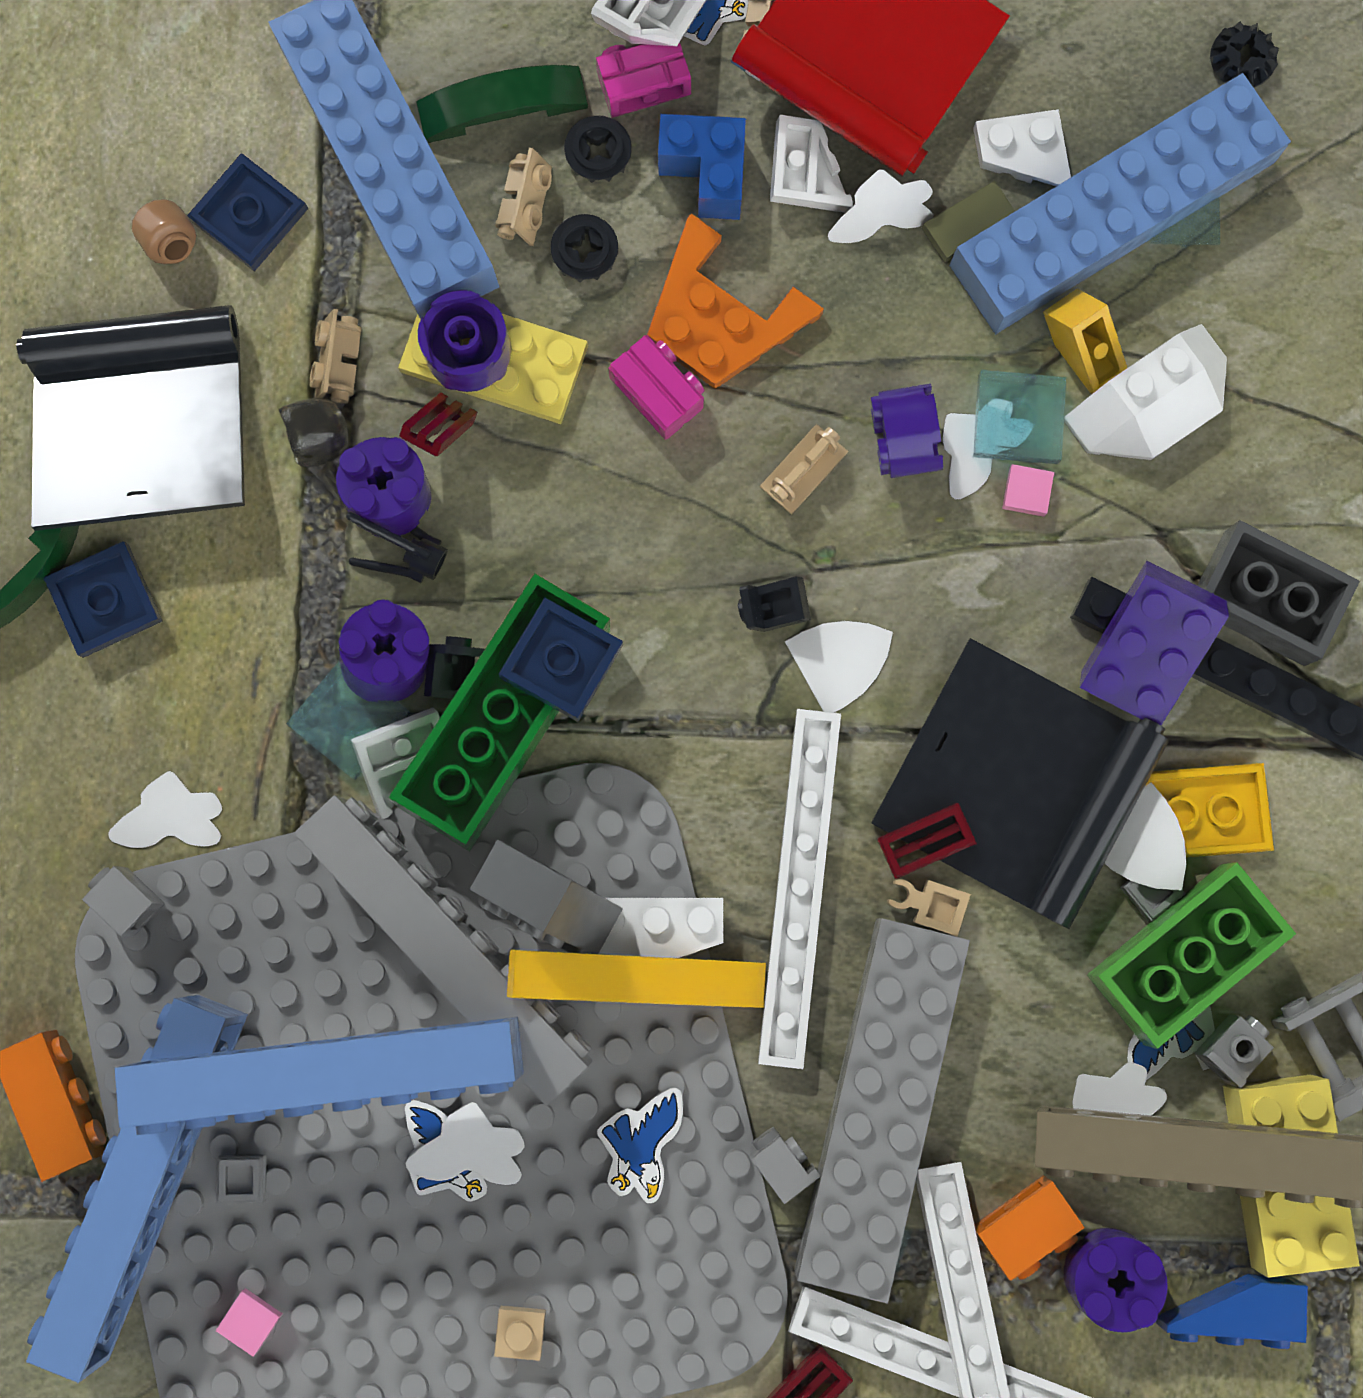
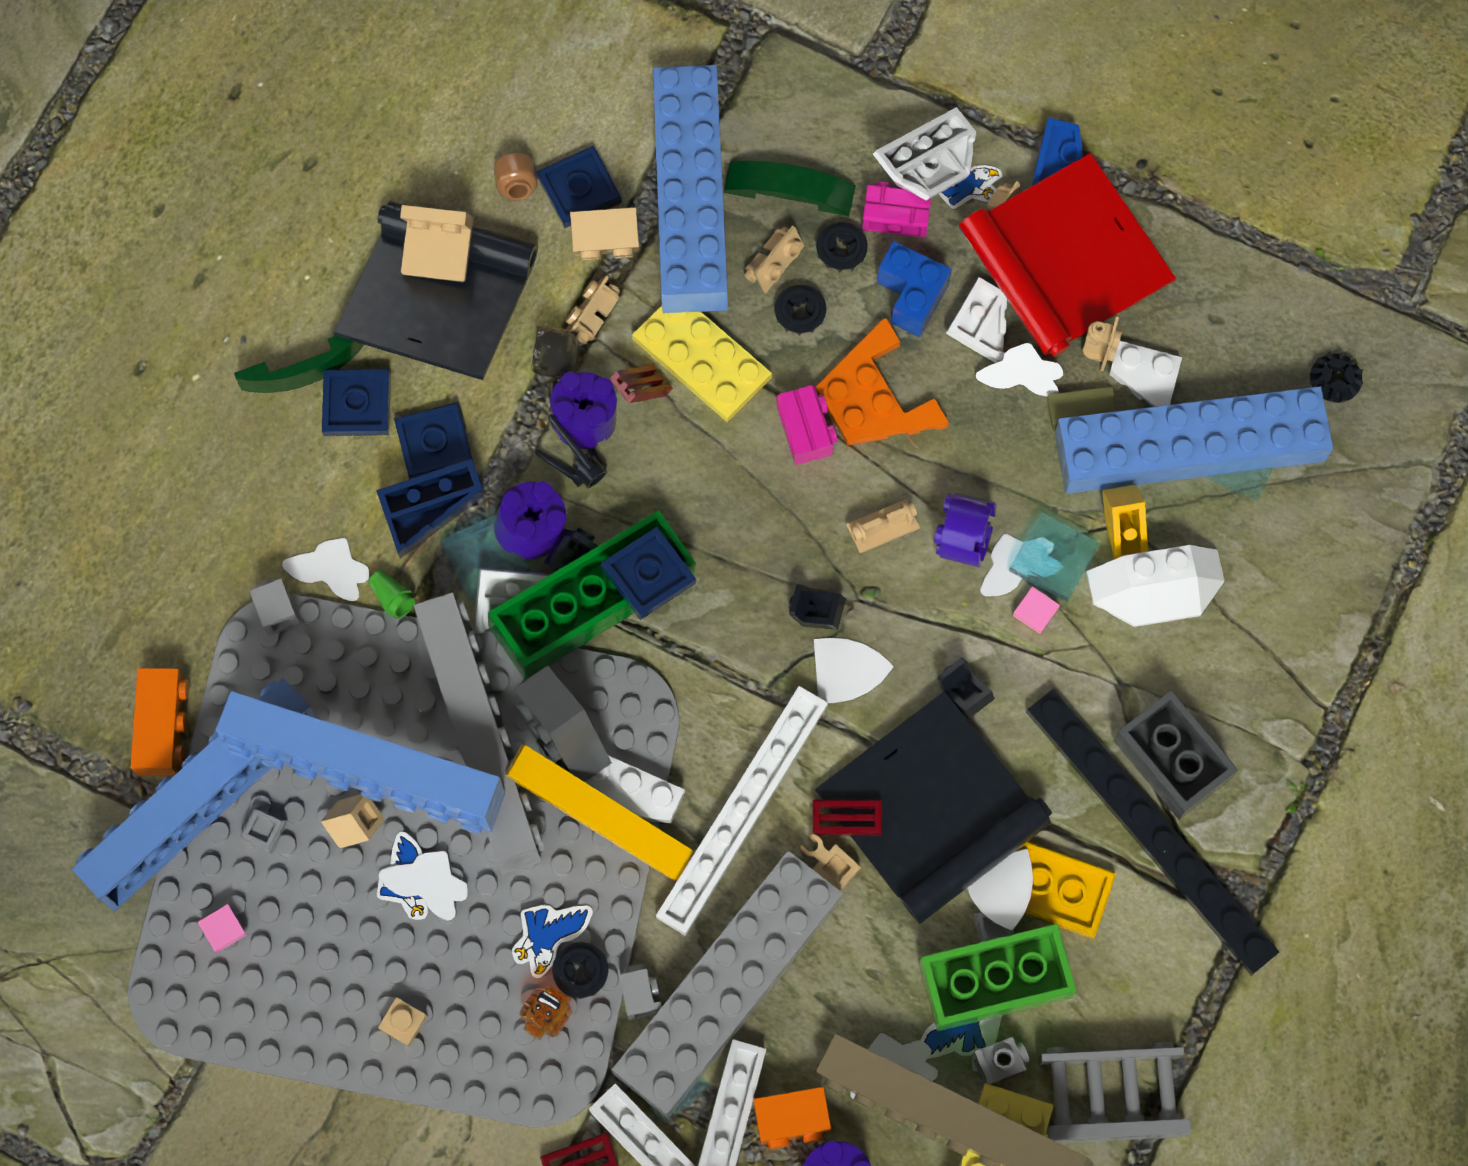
camera: 25 degrees right, 10 degrees down
dark purple brick [418,290,511,392] -> none
dark purple brick [1080,560,1229,726] -> none
none -> tan panel [321,794,385,848]
none -> bright green cone [368,570,415,619]
none -> dark blue wedge [376,458,484,559]
none -> dark blue tile [394,402,473,479]
none -> tan bracket [400,205,474,282]
none -> clear orange head [519,985,572,1040]
none -> black gear [552,942,609,999]
none -> tan brick [570,207,640,261]
none -> black bracket [937,658,995,719]
none -> tan hinge [1082,317,1122,371]

